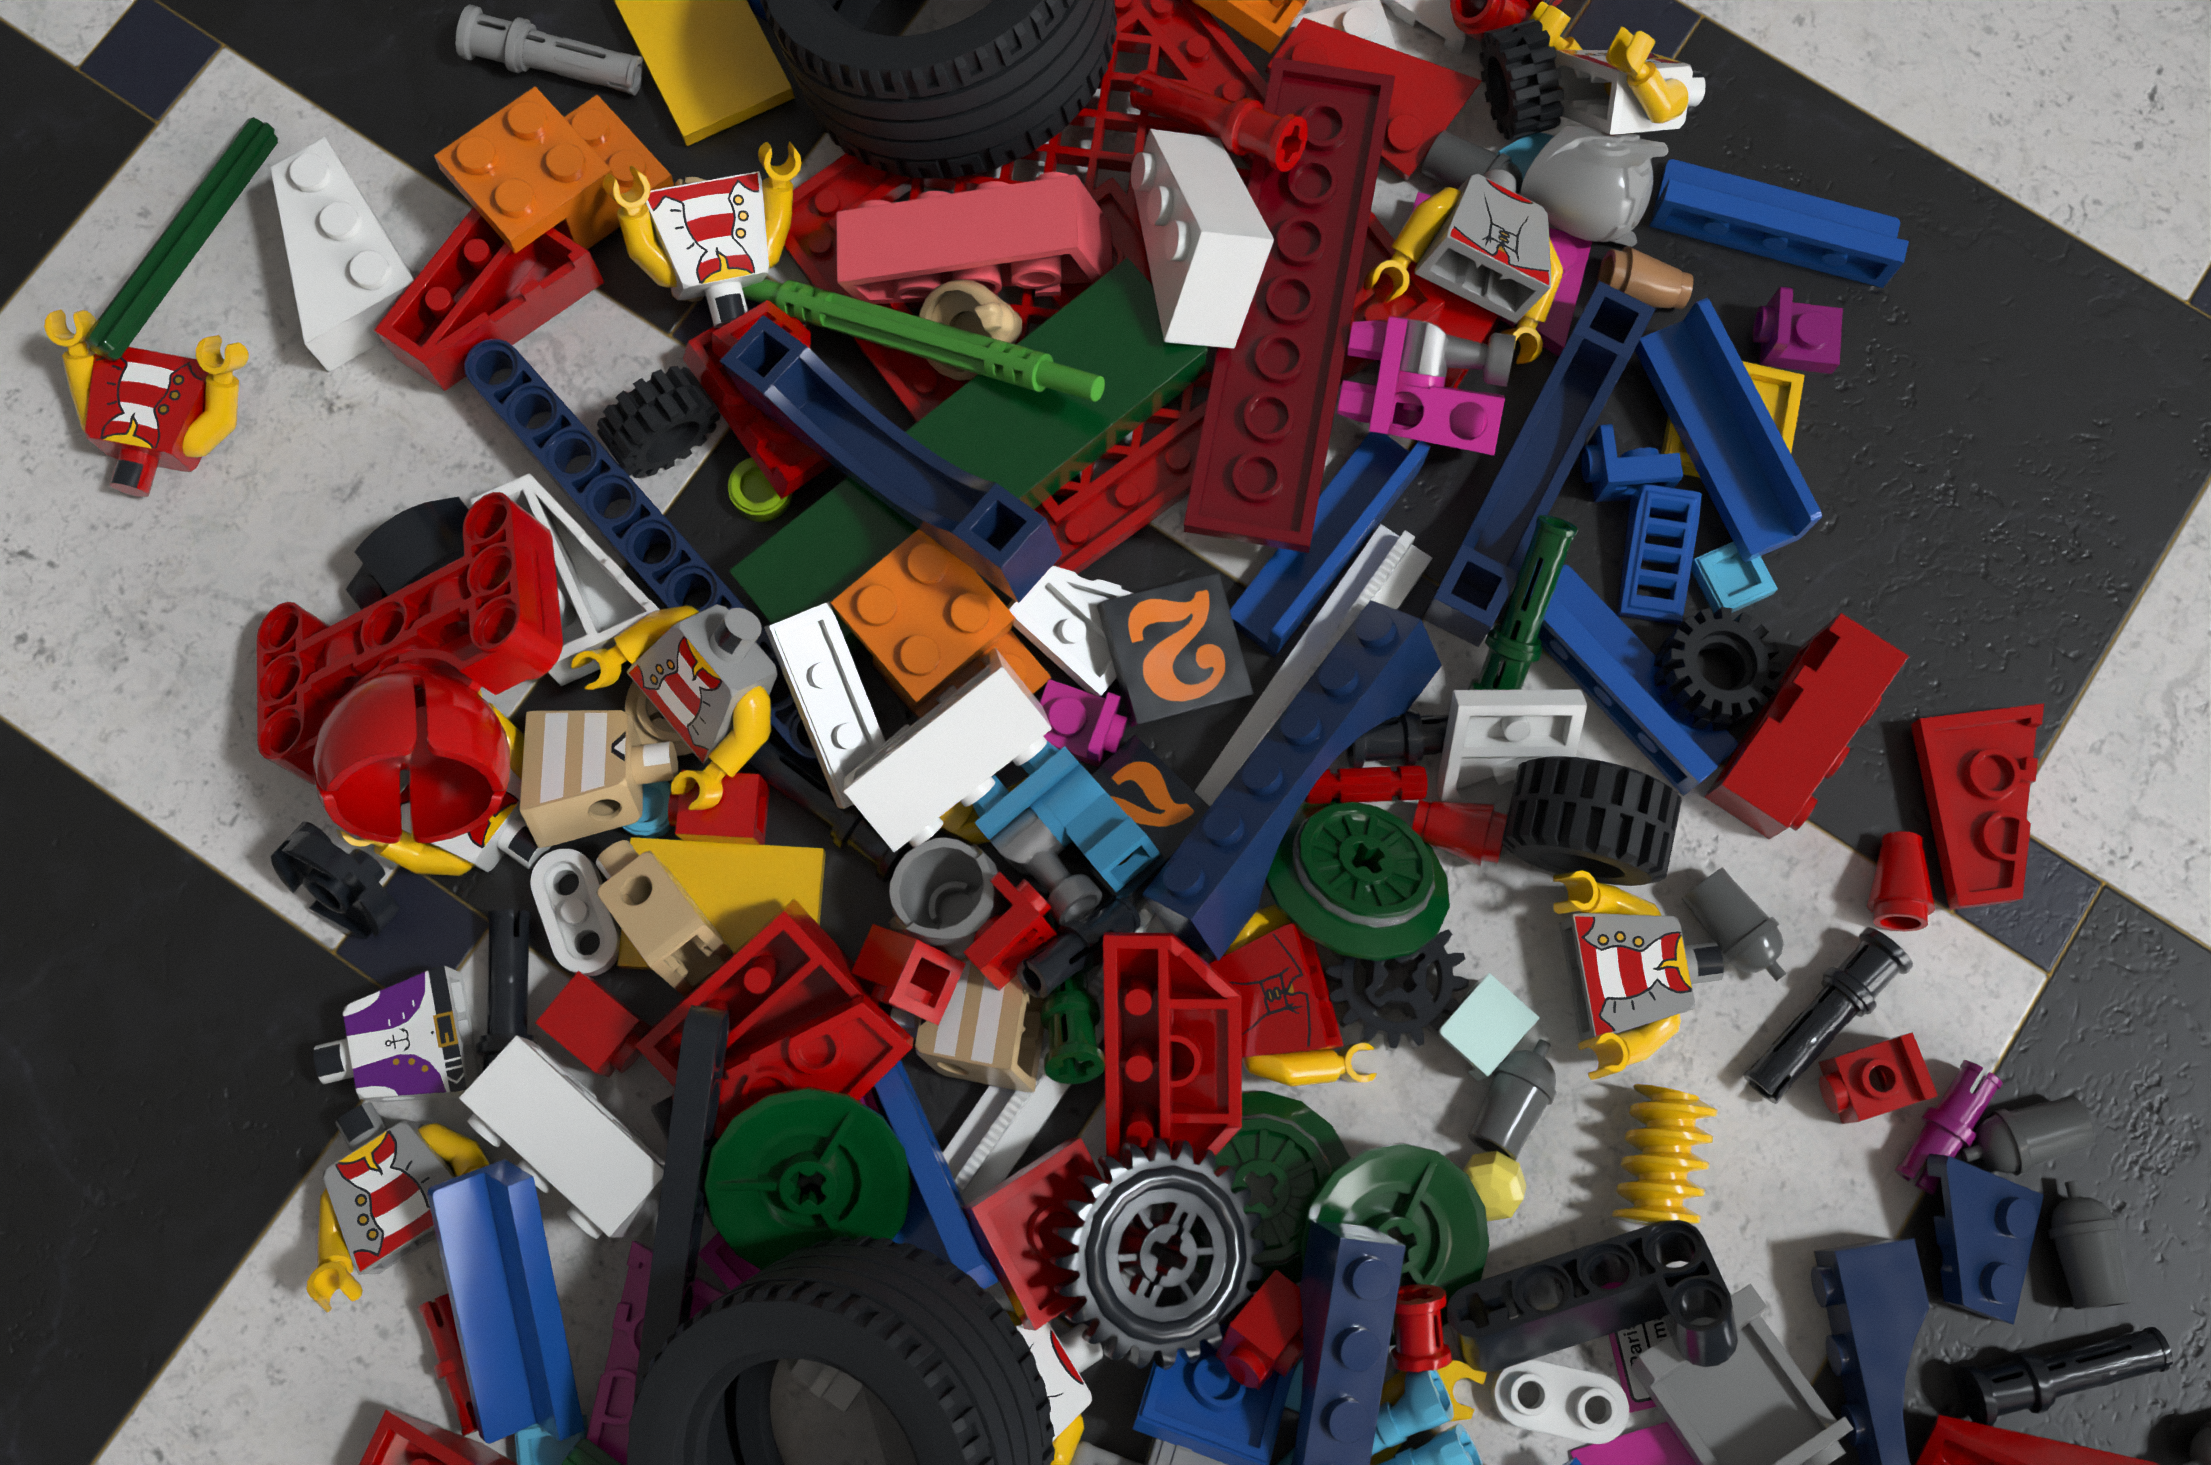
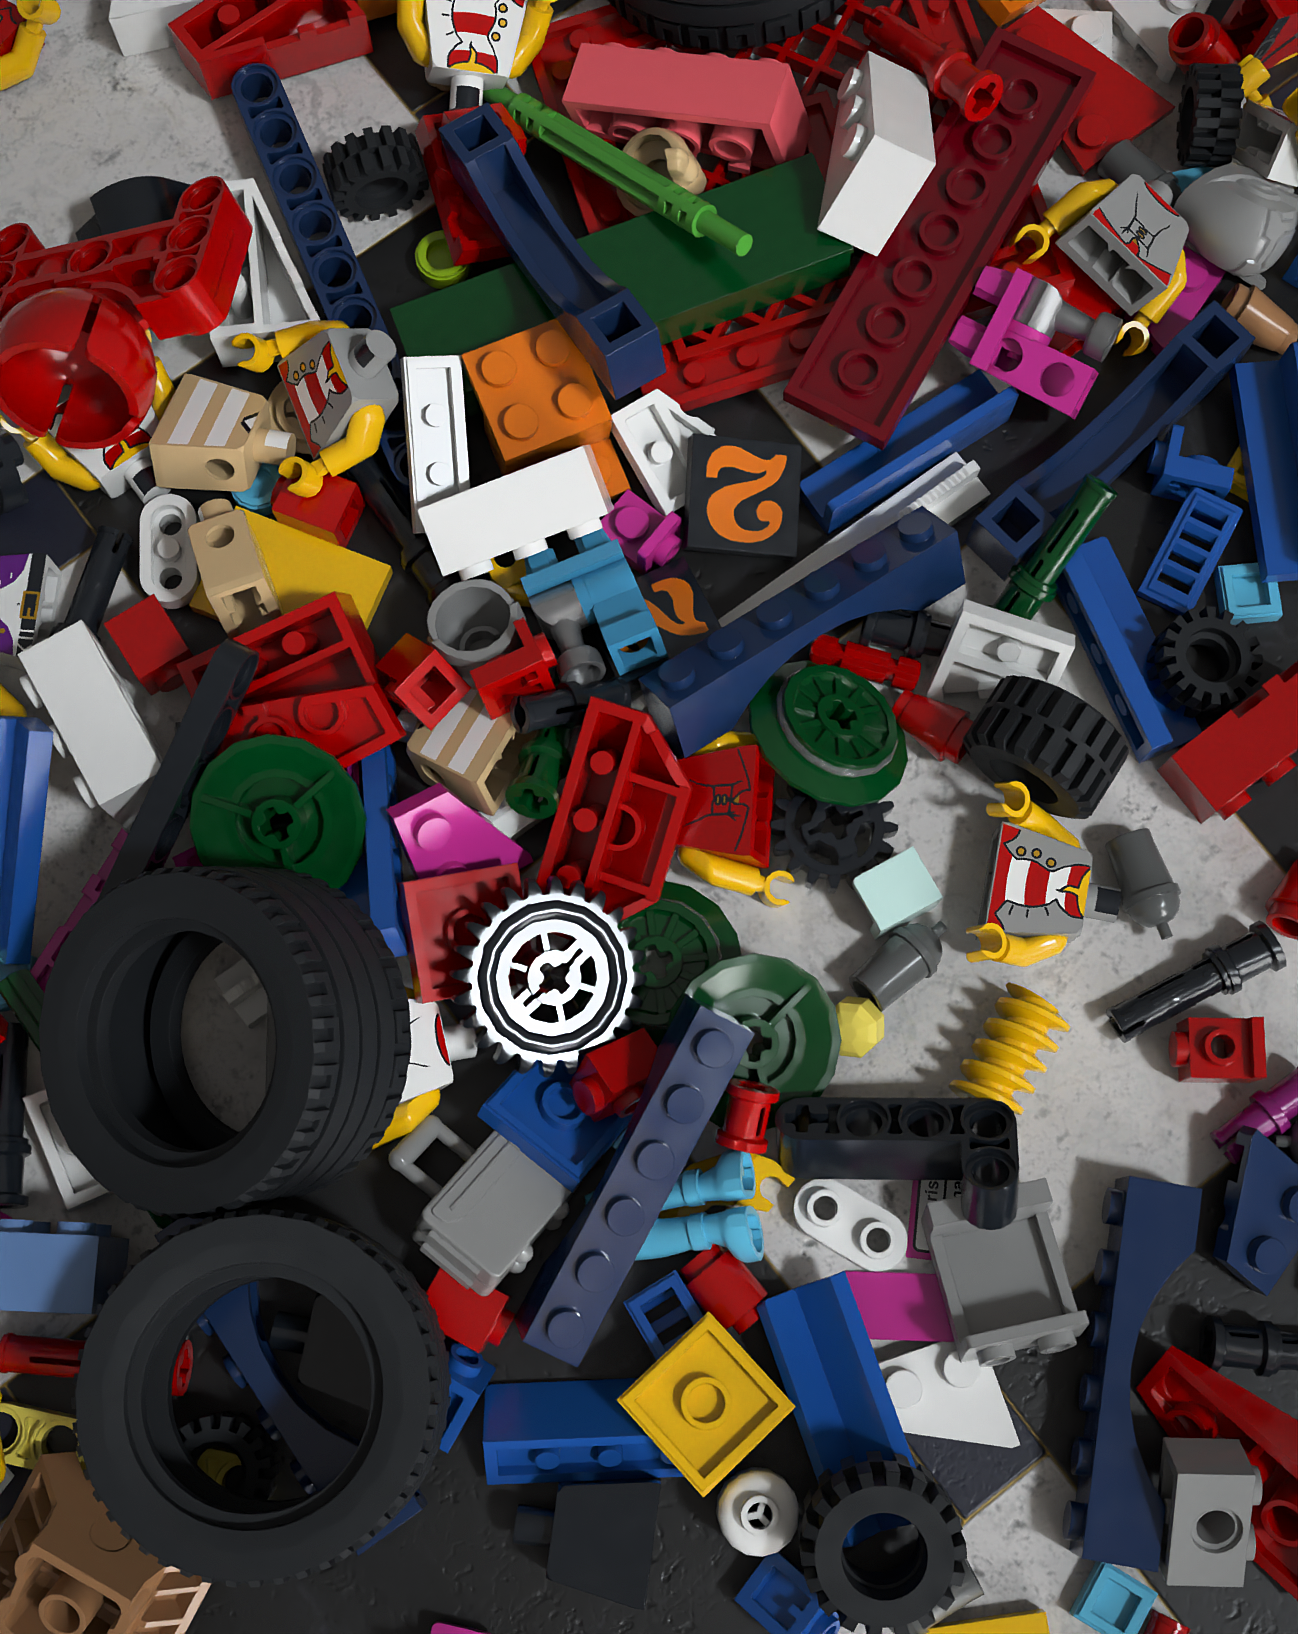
camera: 20 degrees right, 0 degrees up
none -> dark pink wing [386,783,533,879]

